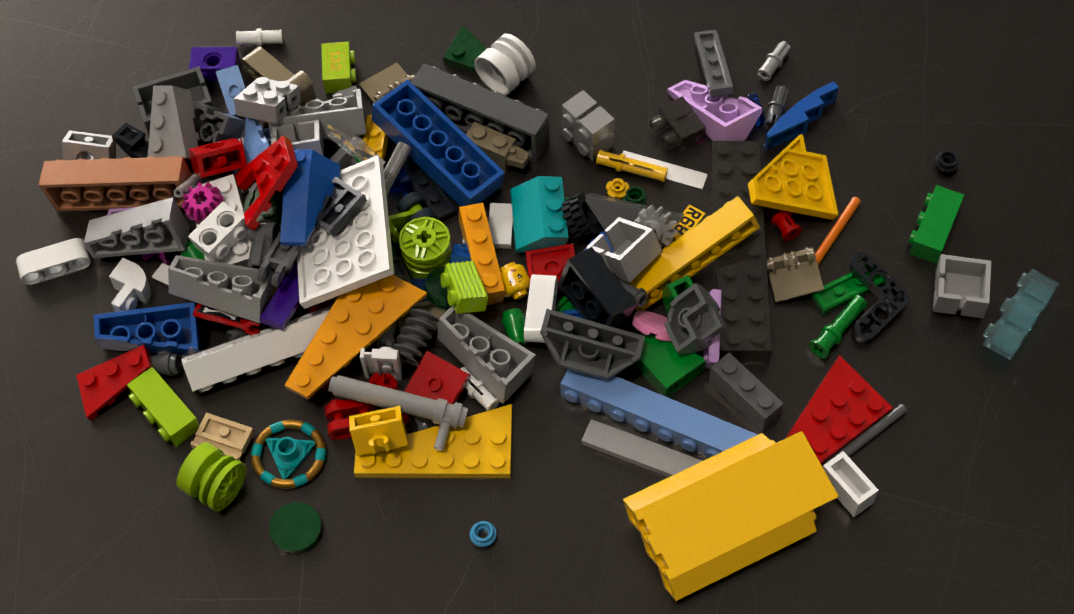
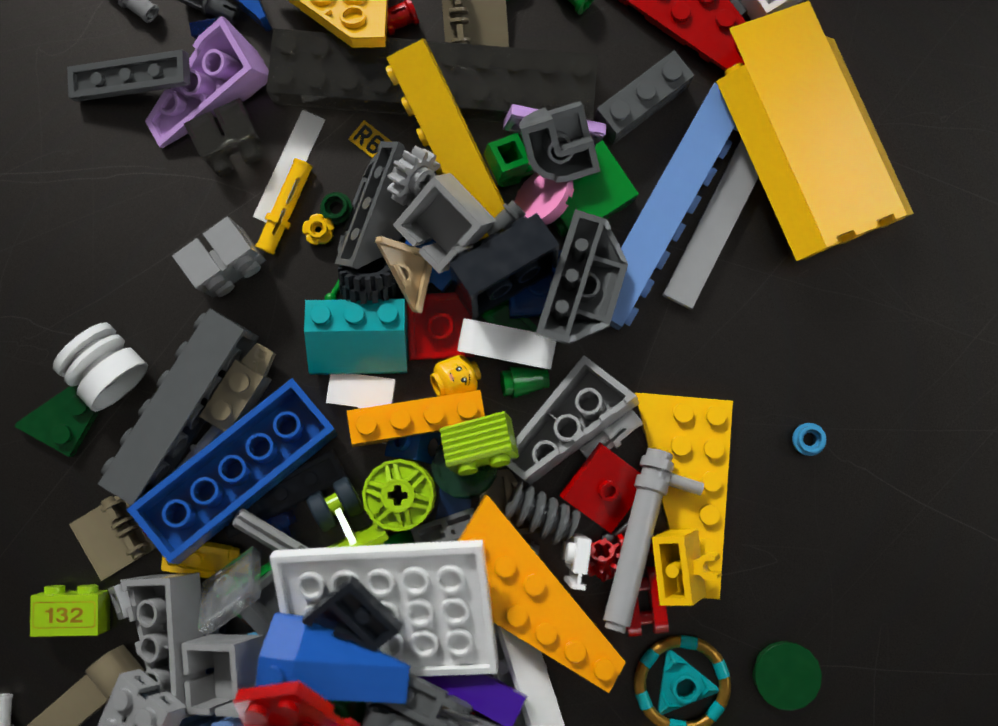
camera: 85 degrees left, 25 degrees up
none -> tan tile [375,236,432,313]

